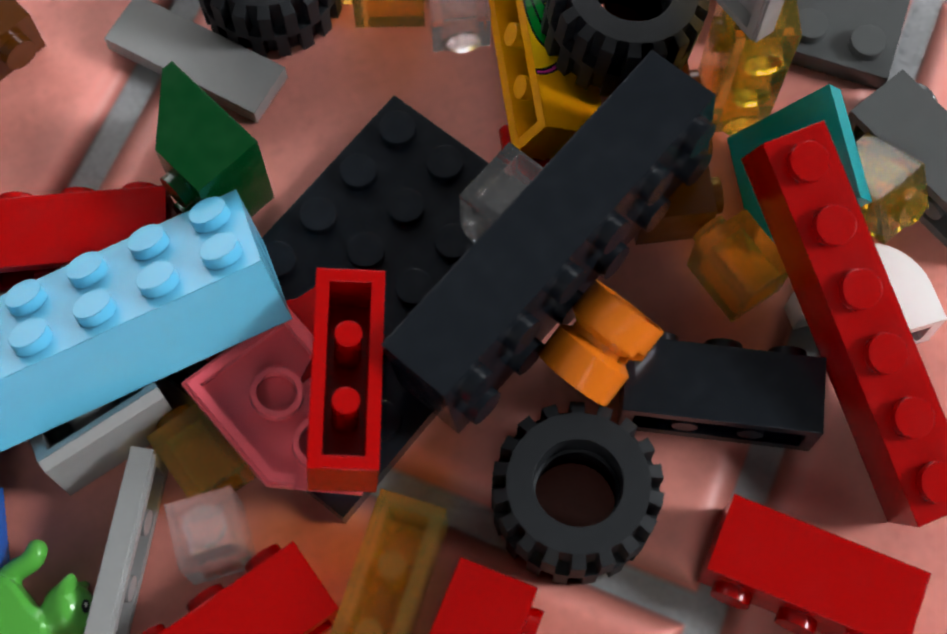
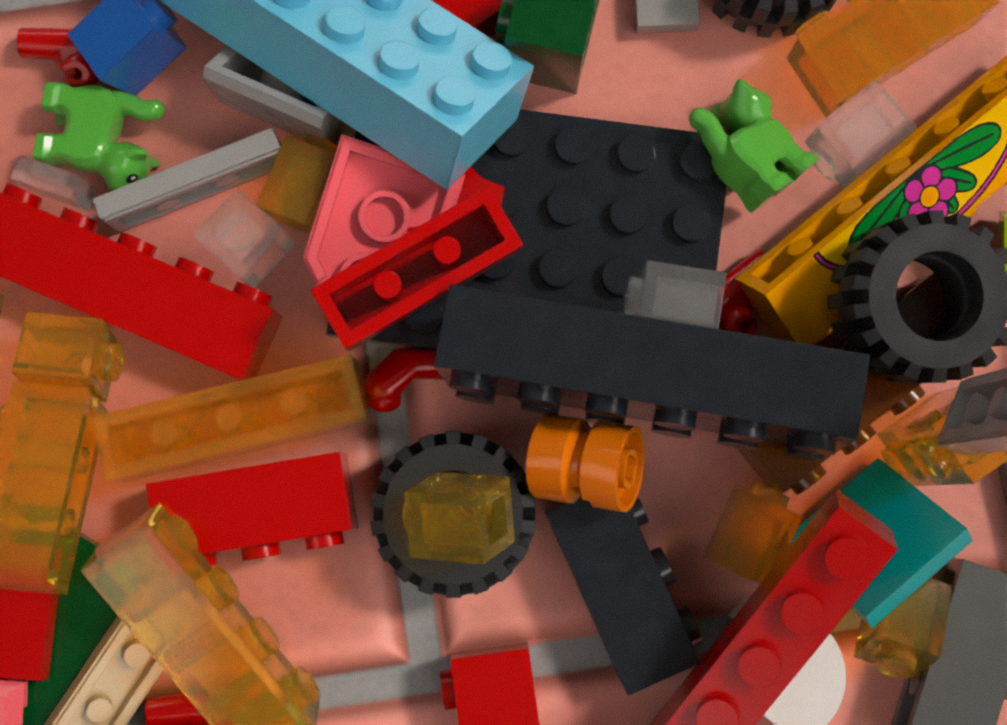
camera: 60 degrees right, 15 degrees up
none -> red arm [364,348,444,413]
none -> clear yellow brick [402,472,515,565]
none -> bright green animal [689,79,819,214]

